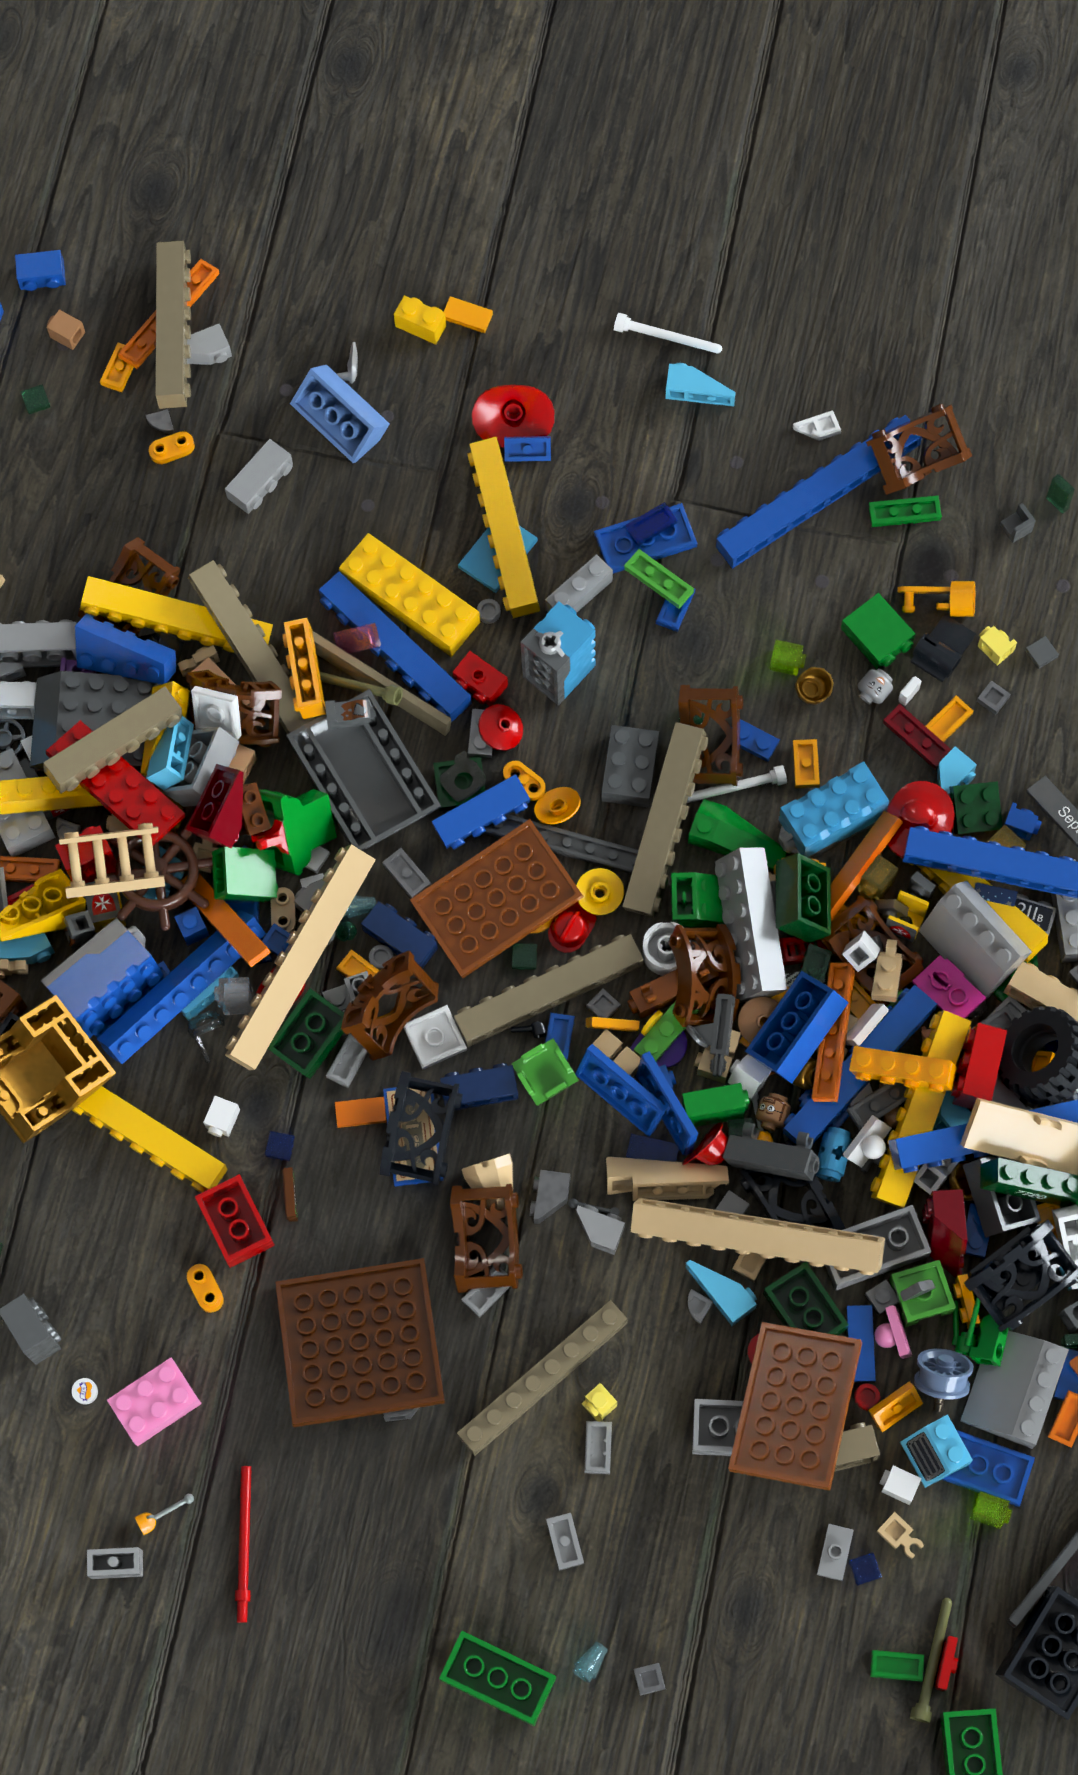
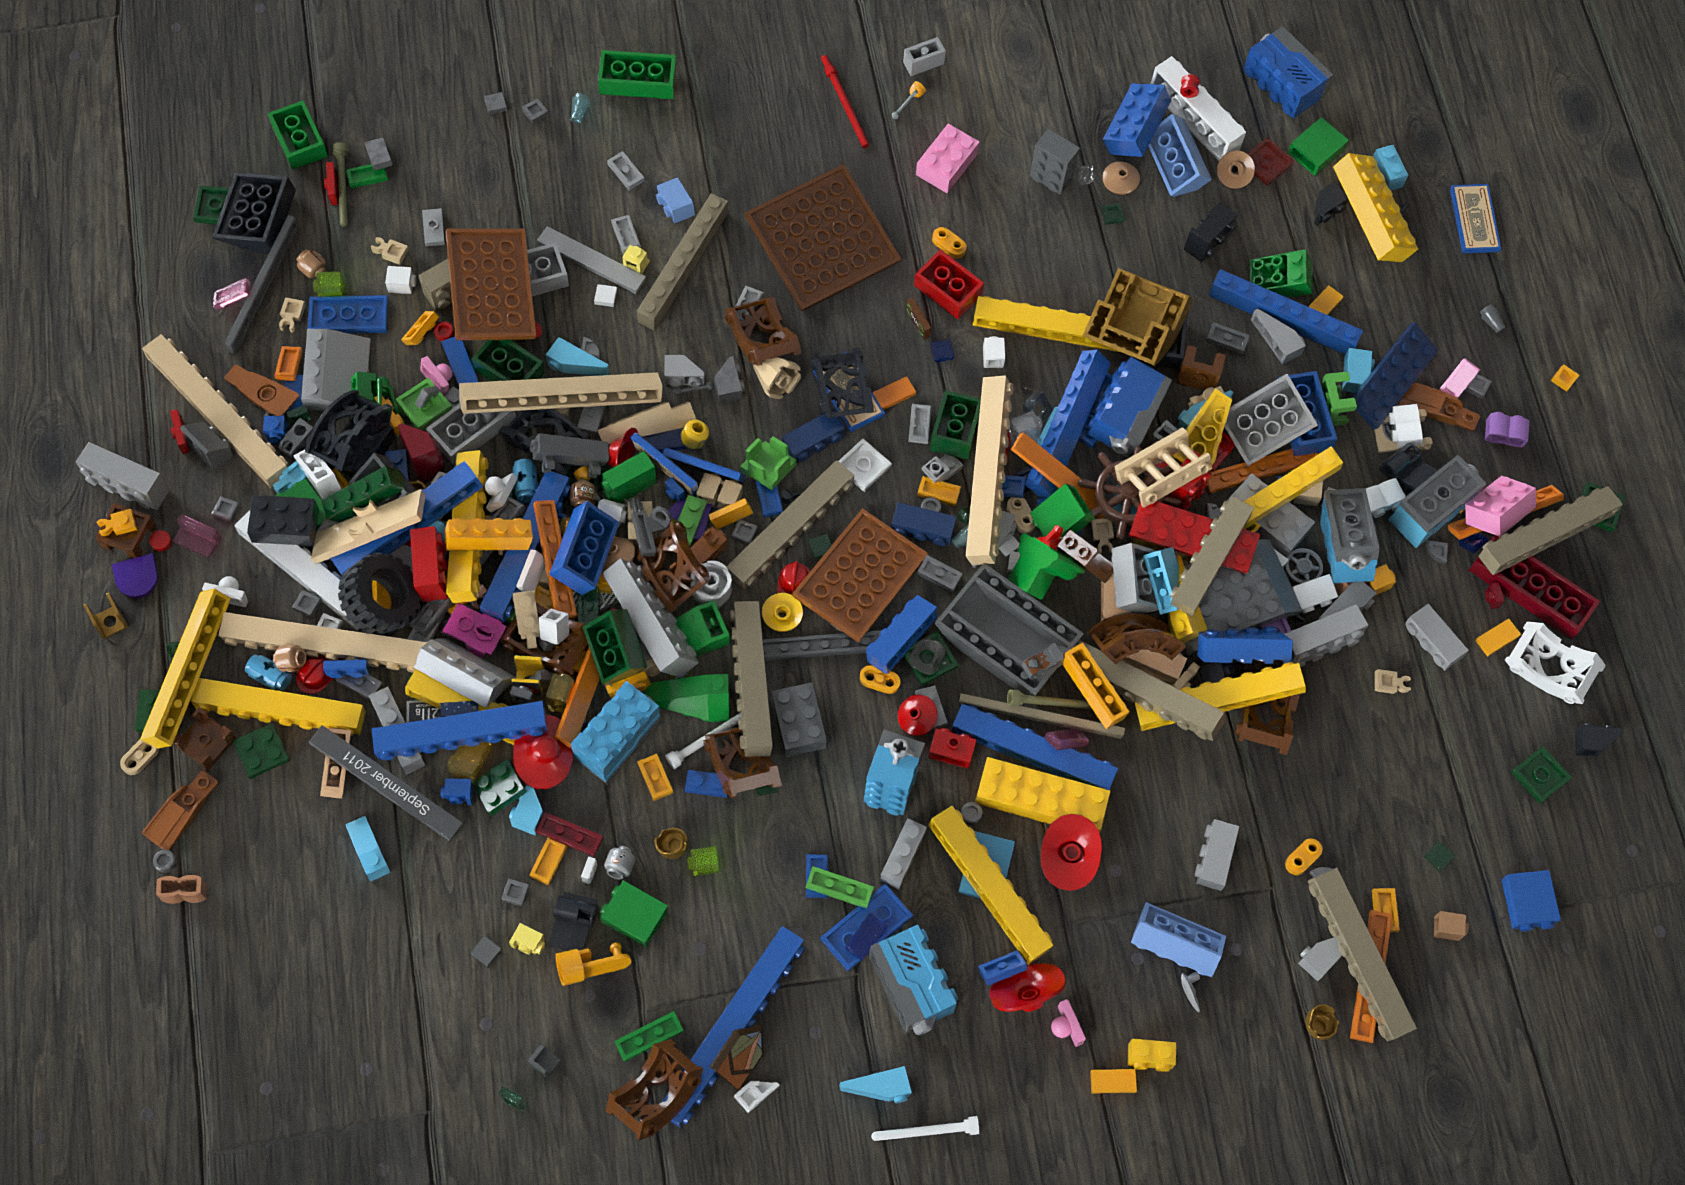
camera: 150 degrees right, 5 degrees down
blue brick [15,250,66,291] -> none
white tile [72,1378,98,1405] -> none
blue brick [174,907,209,946] -> none
dark red slope [186,764,244,849] -> none
white tile [191,686,242,740] -> none
reddish brown fence [341,950,439,1061] -> none
light orange dish [534,787,581,824] -> none
yellow wheel [641,1010,663,1036] -> none
clear blue tile [849,1552,882,1586] -> none
medium azure slope [900,1415,973,1488] -> none
sand blue wheel [914,1349,973,1412] -> none
none -> tan plate [279,297,306,333]
none -> medium nougat head [296,249,326,278]
none -> flat silver tile [365,138,392,170]
none -> flat silver tile [484,92,507,115]
none -> light grey tile [537,226,646,294]
none -> white tile [594,284,617,307]
none -> medium blue brick [656,177,695,224]
none -> yellow head [681,420,709,449]
none -> tile [710,1024,764,1091]
none -> dark azure piece [869,924,958,1035]
none -> red hat [1041,814,1102,891]
none -> bright pink tile [1051,999,1086,1047]
none -> pearl gold hair [1305,1004,1339,1041]

